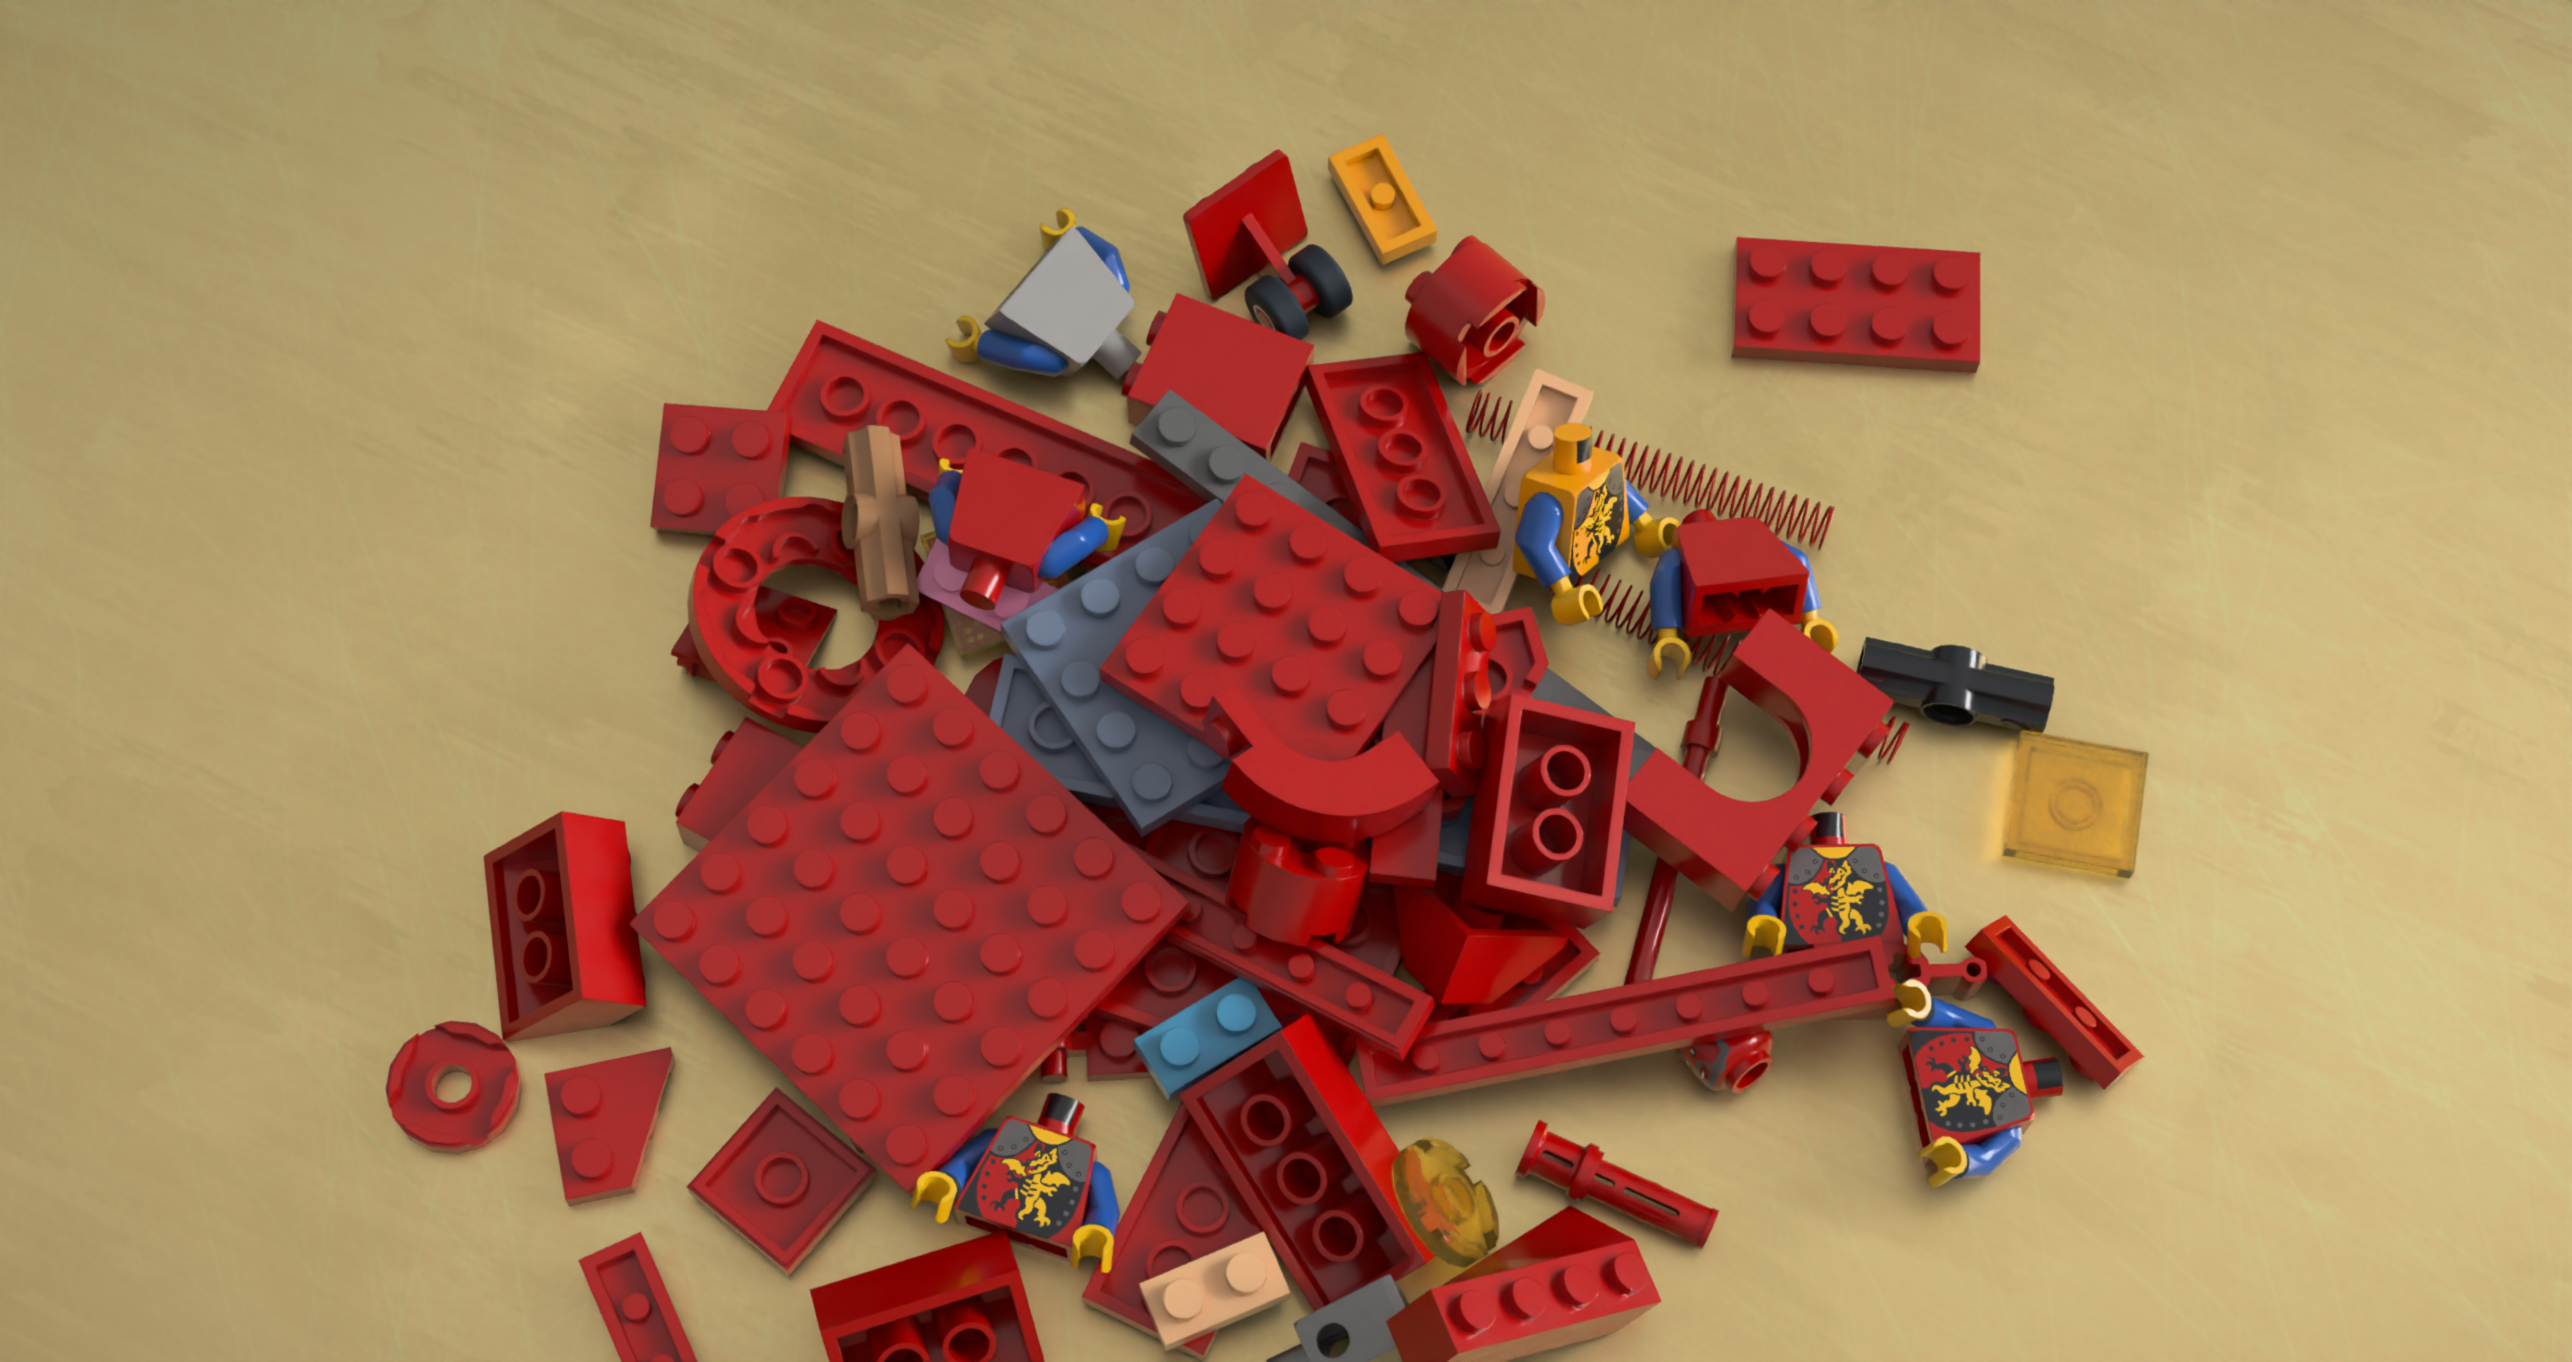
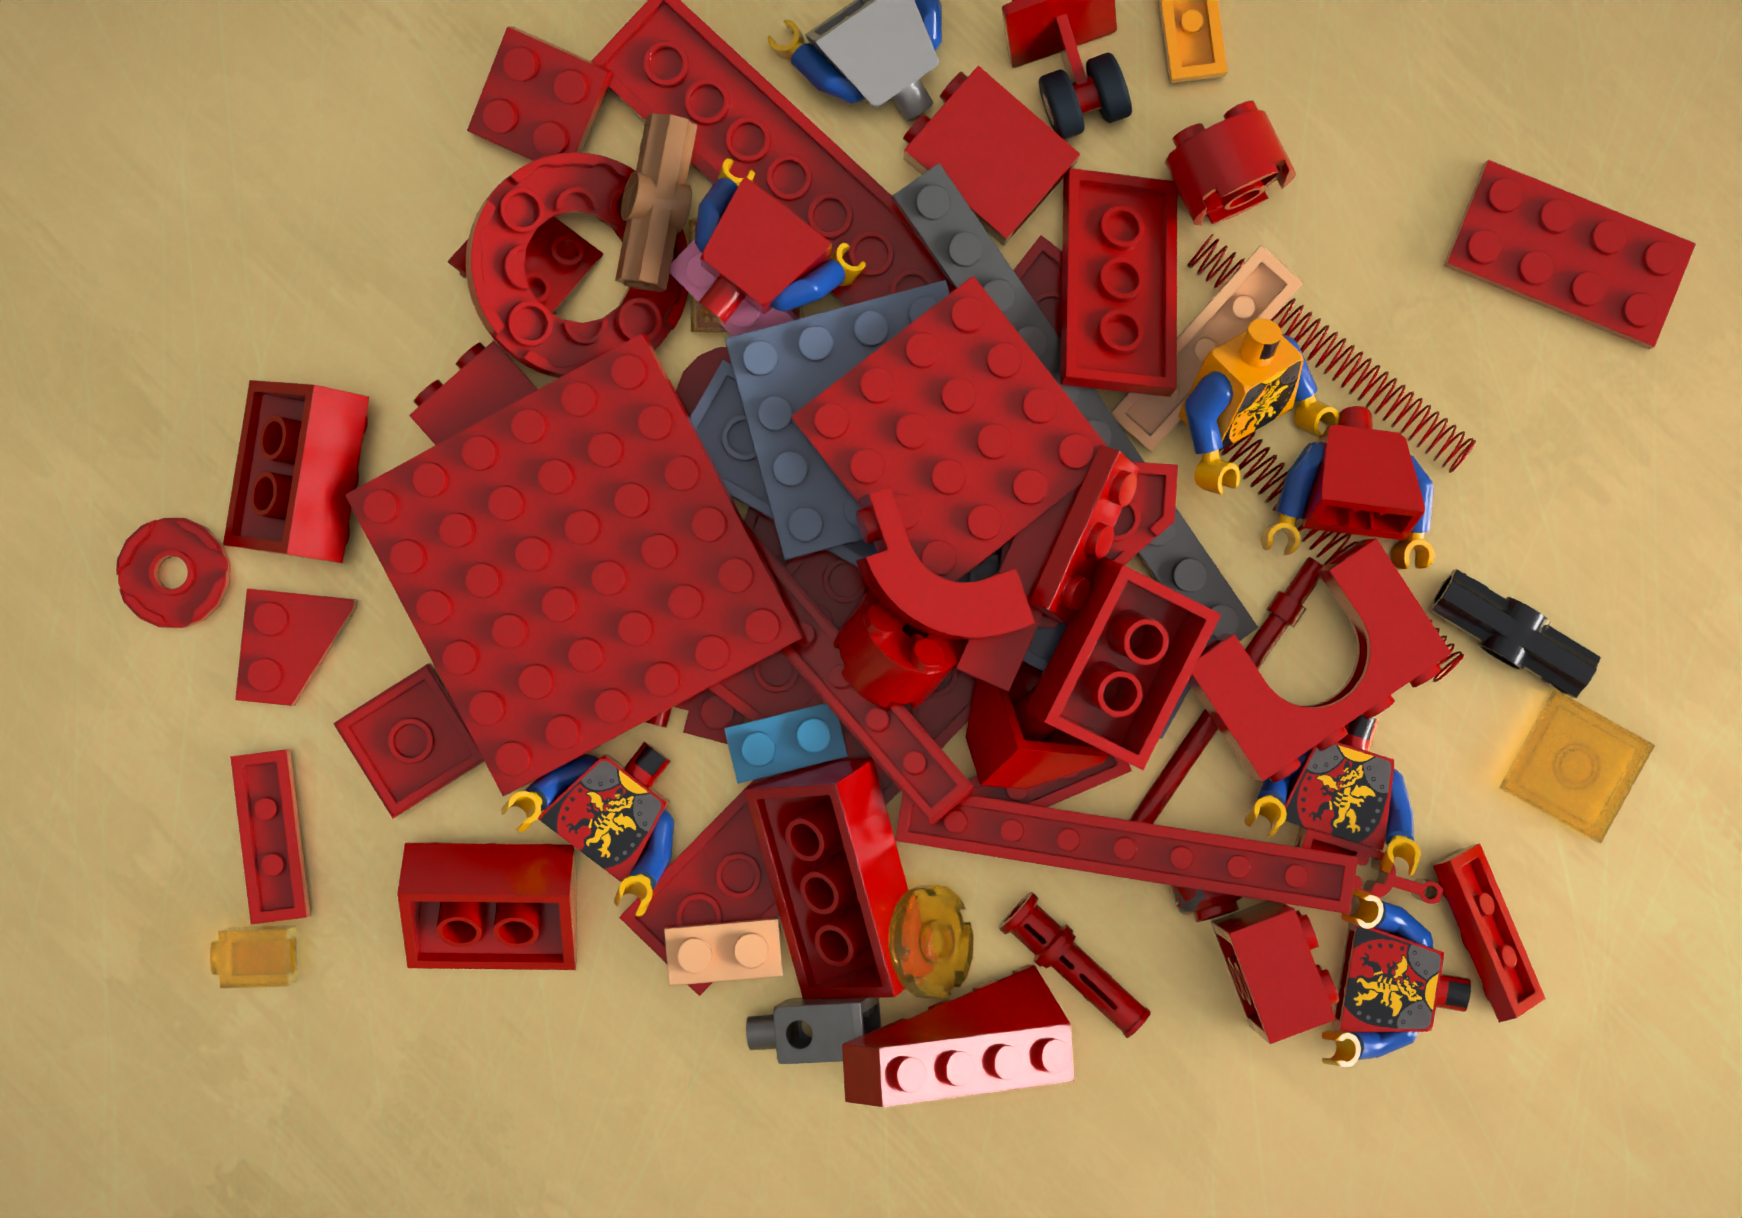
camera: 20 degrees right, 20 degrees up
none -> red brick [1211,901,1339,1044]

